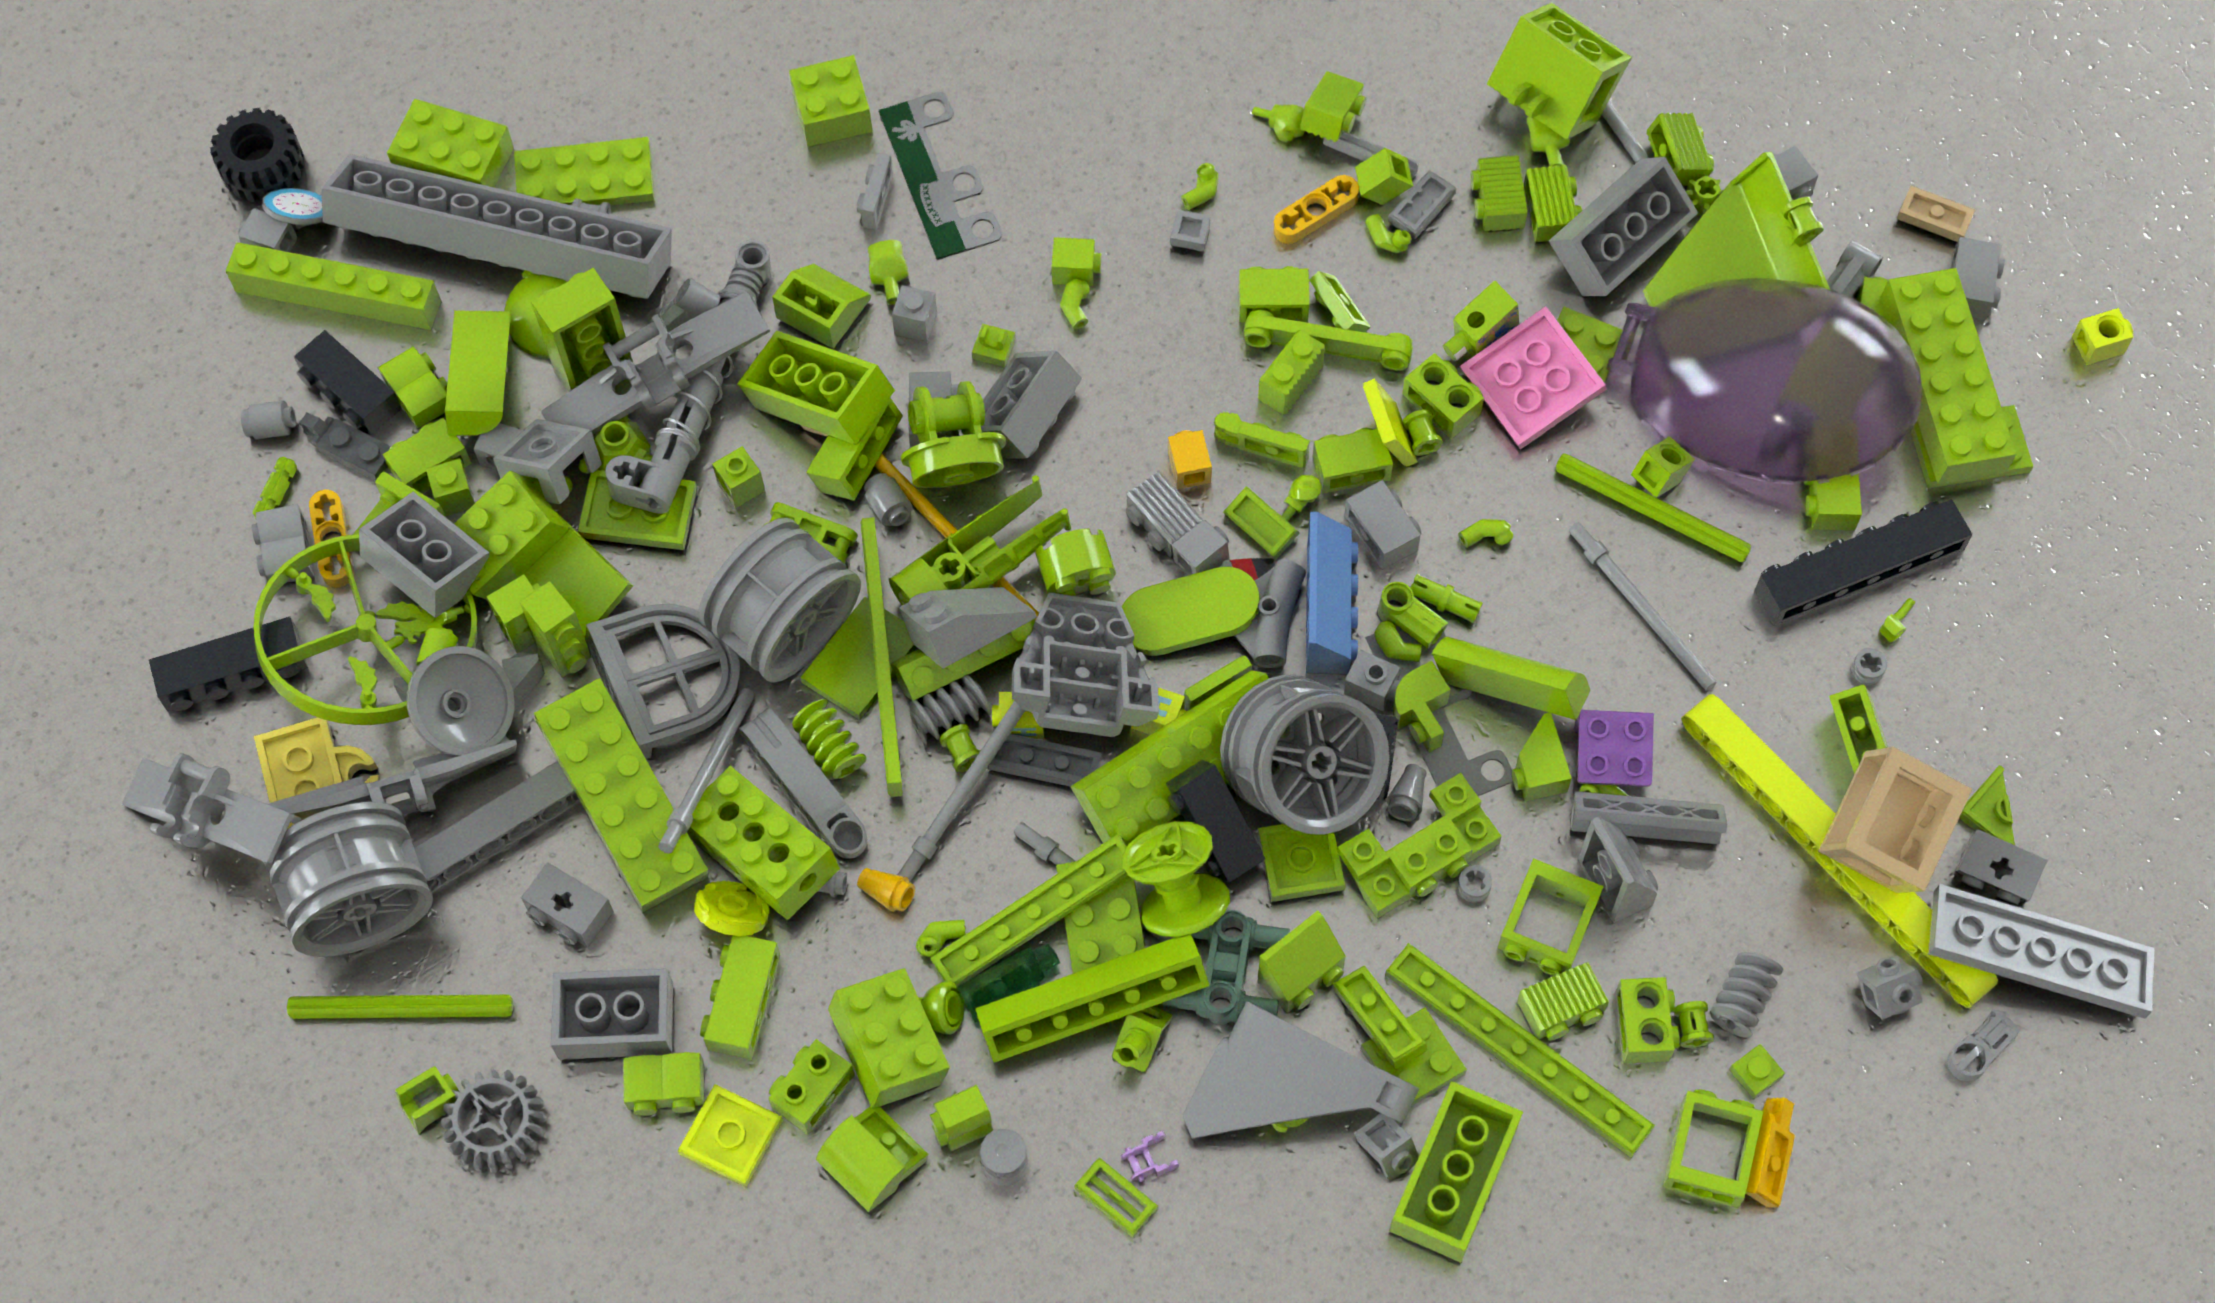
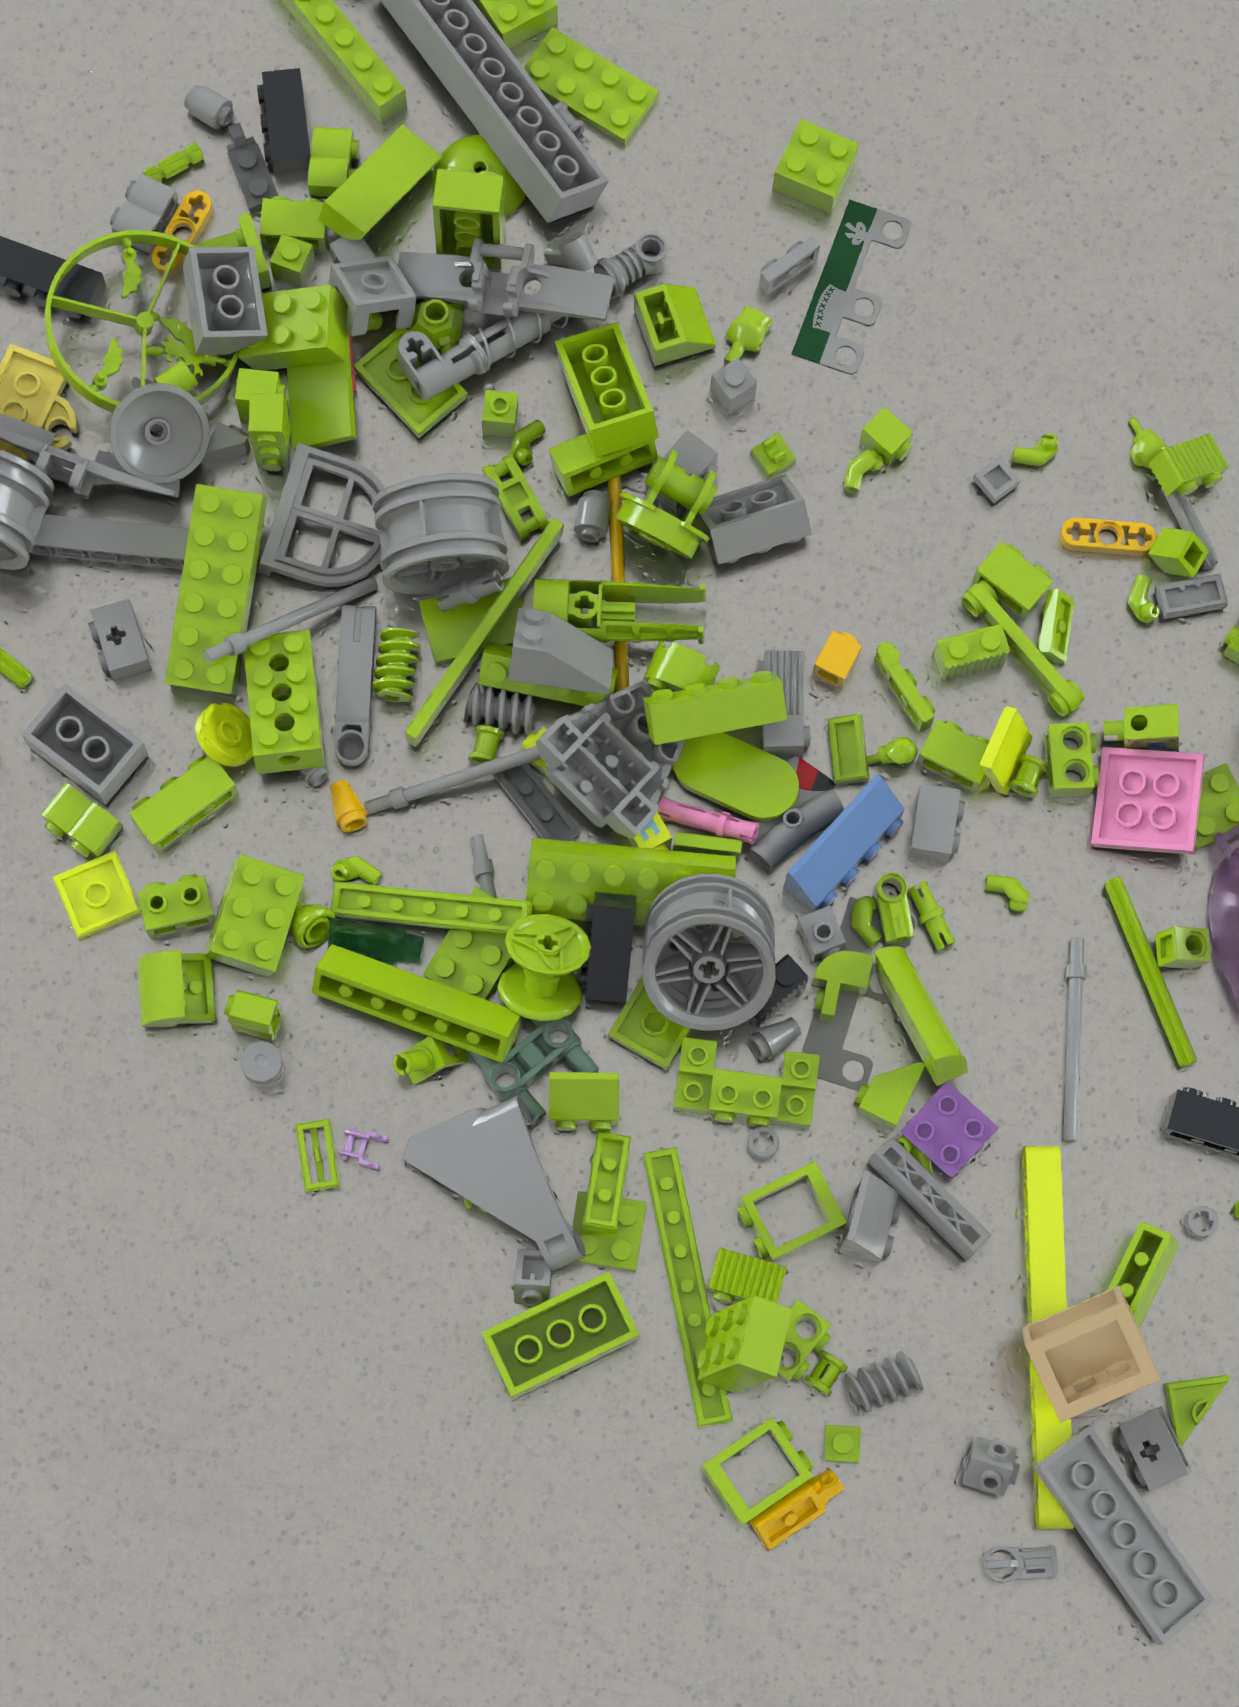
camera: 35 degrees right, 10 degrees up
none -> light grey pin [436,570,504,612]
none -> lime arm [510,419,546,465]
none -> lime brick [643,671,787,745]
none -> bright pink pin [657,797,759,844]
none -> lime brick [697,1295,793,1393]

